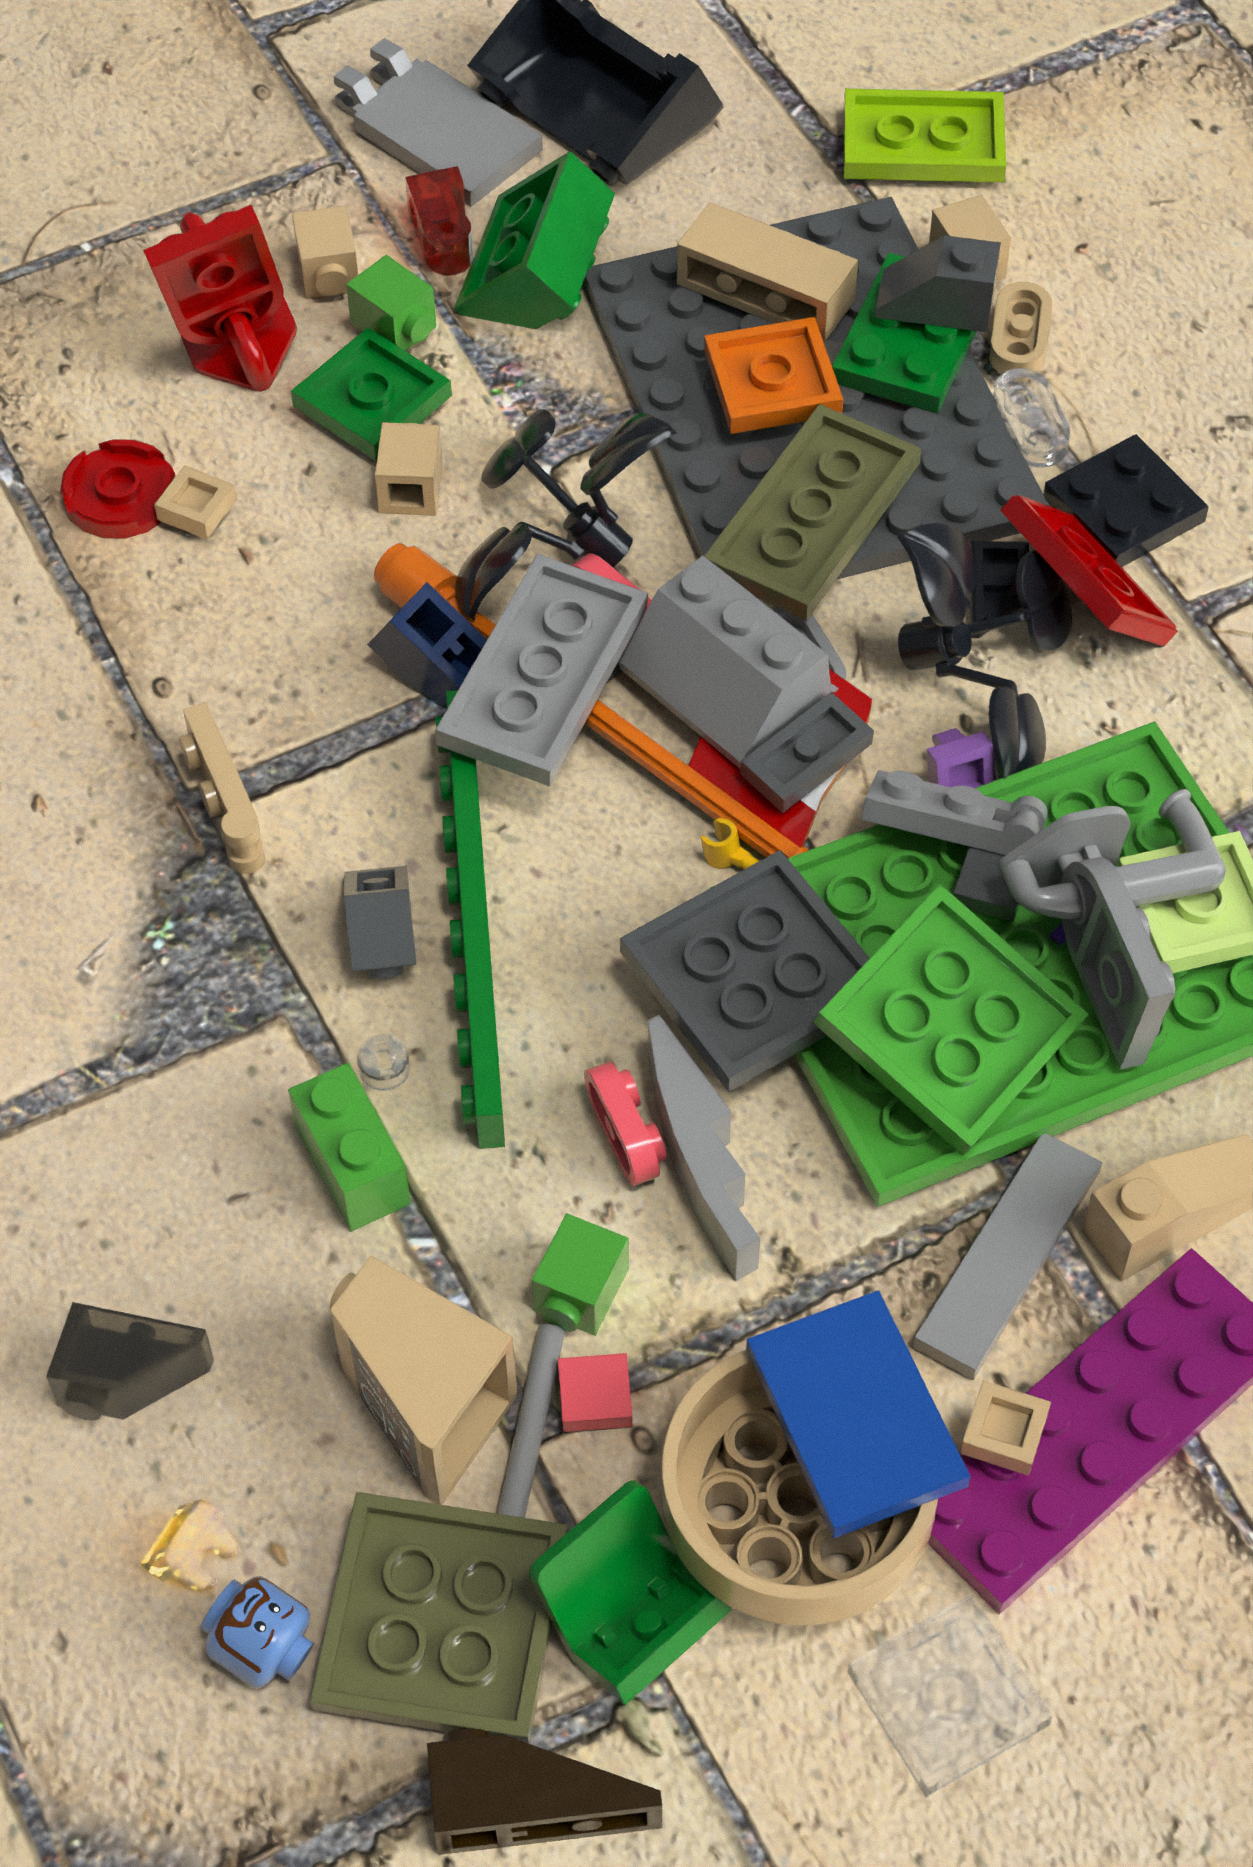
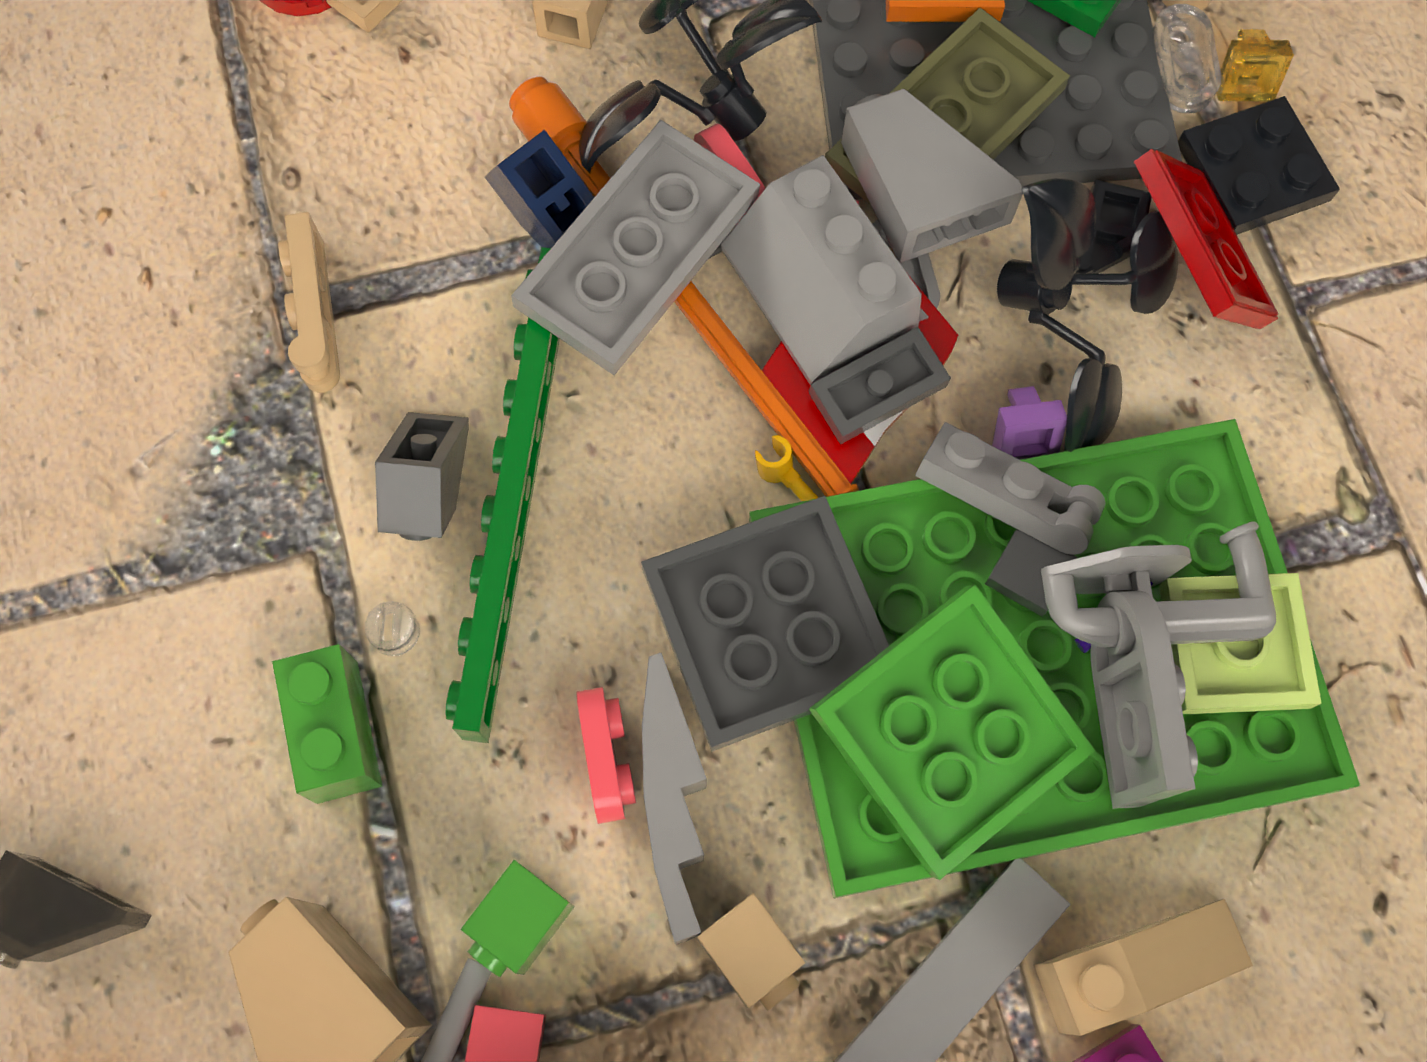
camera: 10 degrees right, 15 degrees up
none -> tan brick [697,893,805,1011]
none -> light grey slope [841,89,1023,263]
none -> clear yellow tile [1214,29,1294,101]

